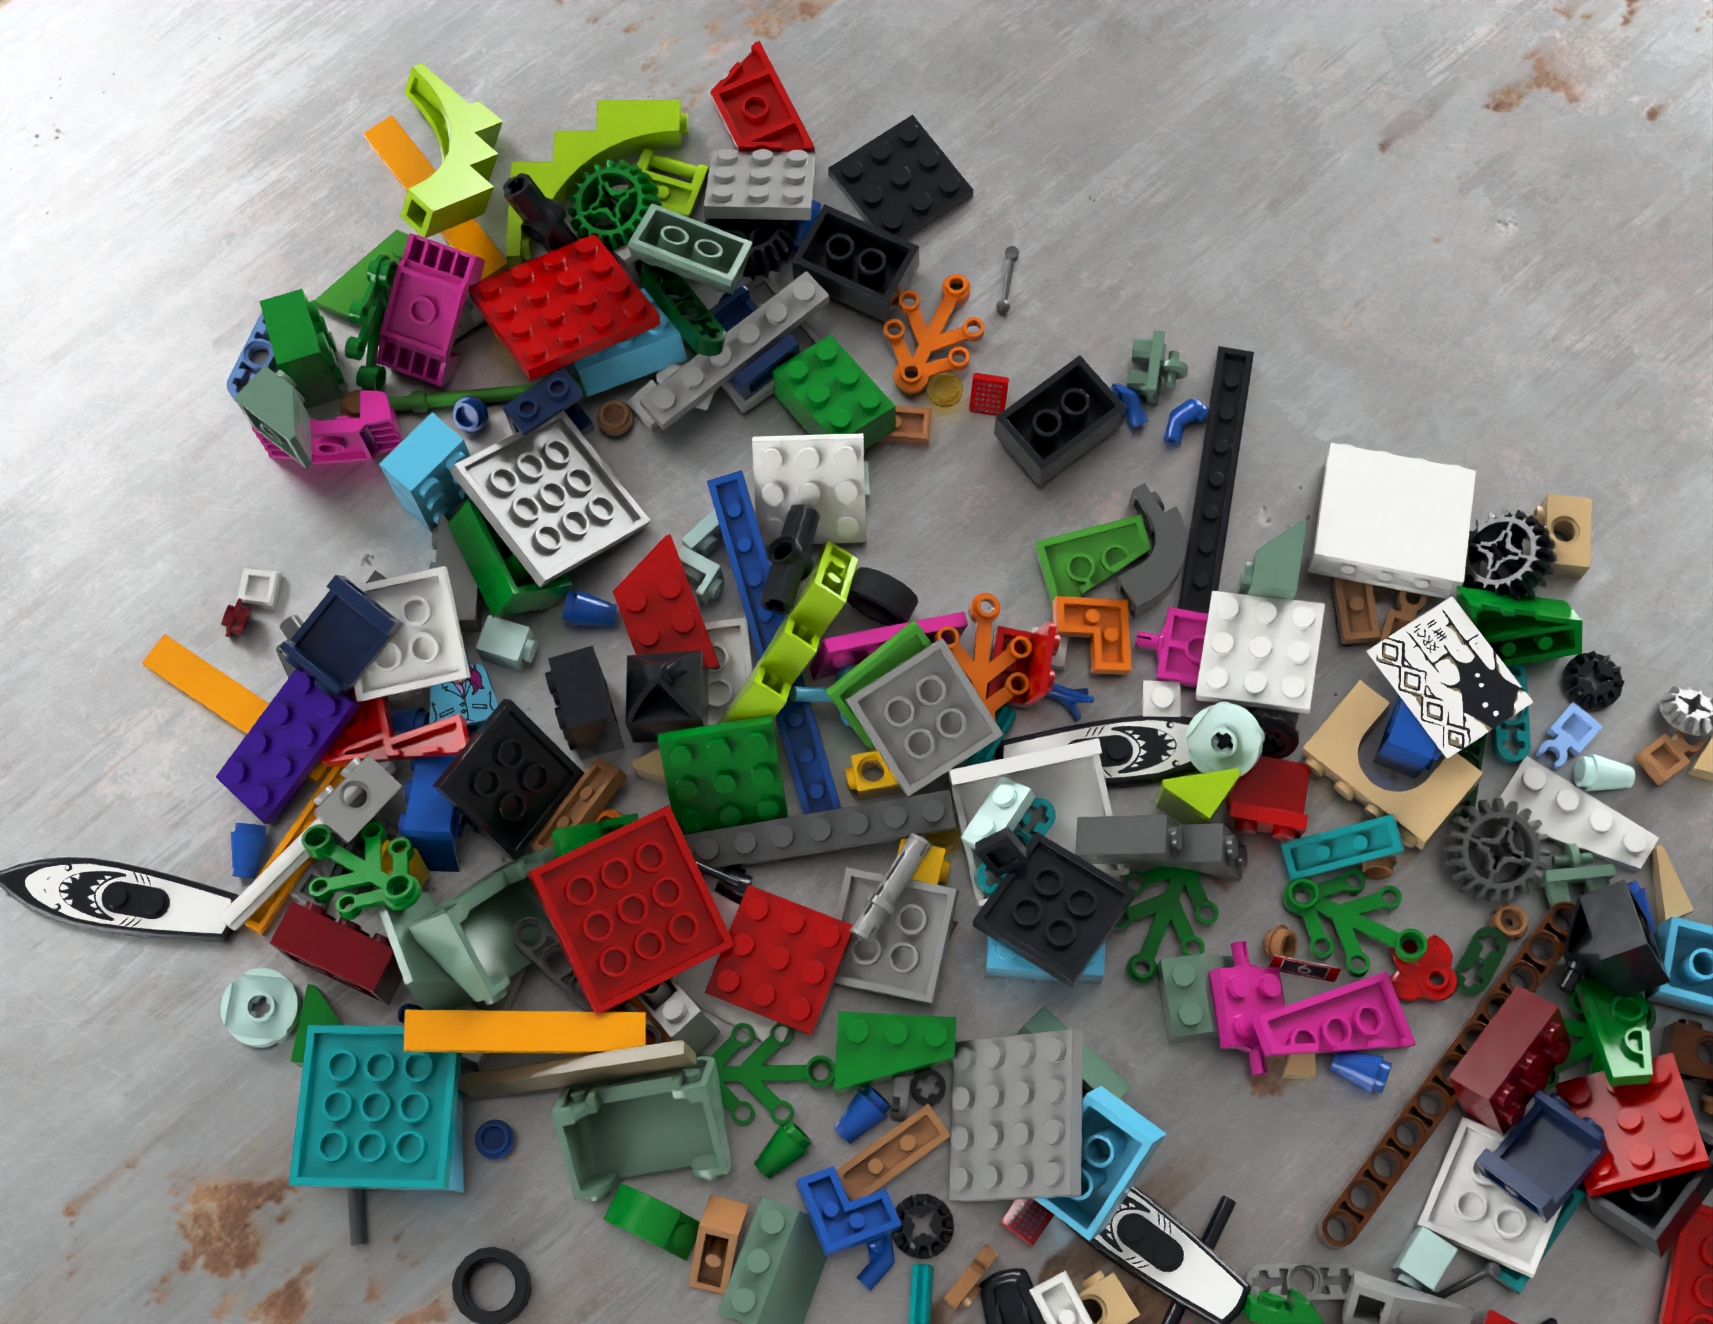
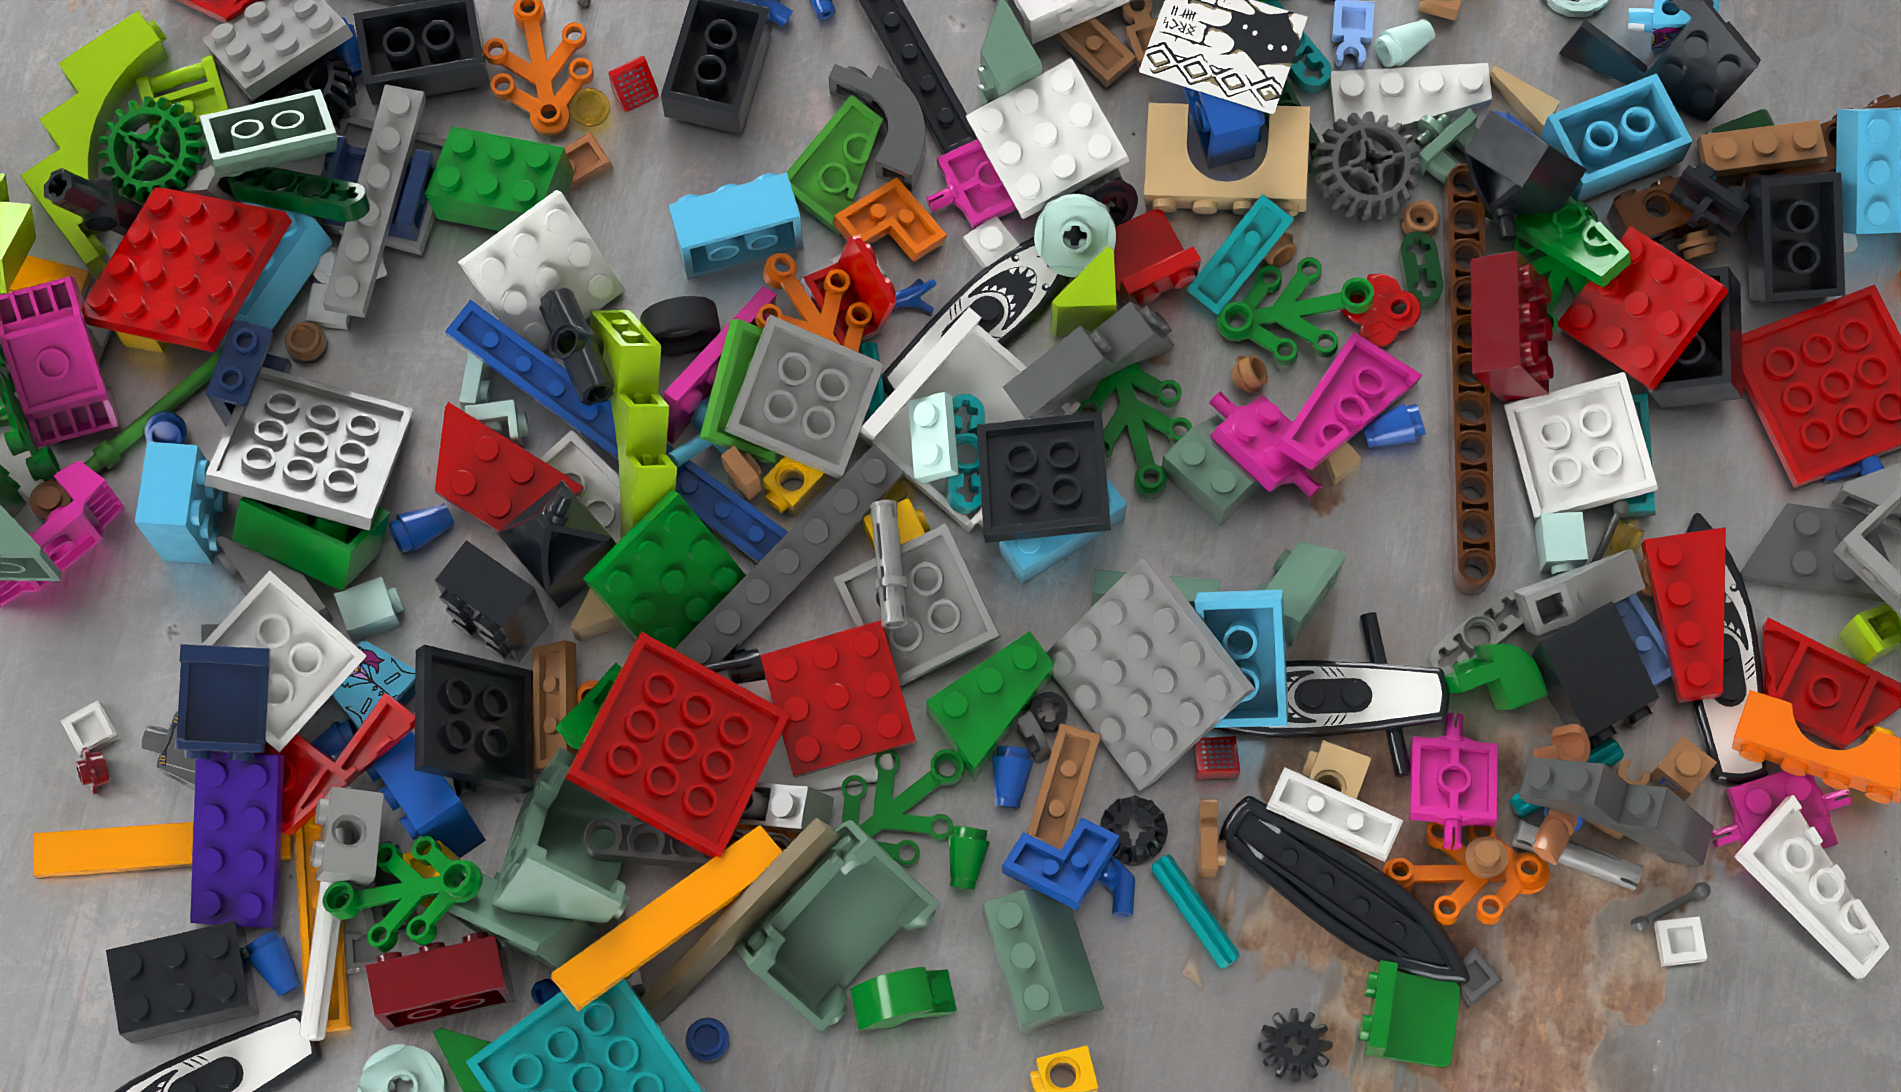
camera: 40 degrees left, 0 degrees up
medium nougat slope [688,1195,749,1295] -> none
black plate [975,827,1029,878] -> none
sticker [1269,955,1341,982] -> none
dark blue panel [1476,1089,1608,1223] -> none
none -> black brick [106,921,259,1043]
none -> medium azure brick [669,173,804,279]
none -> medium nougat plate [721,446,762,502]
none -> sand green slope [1256,541,1346,646]
none -> clear yellow plate [1610,518,1645,554]

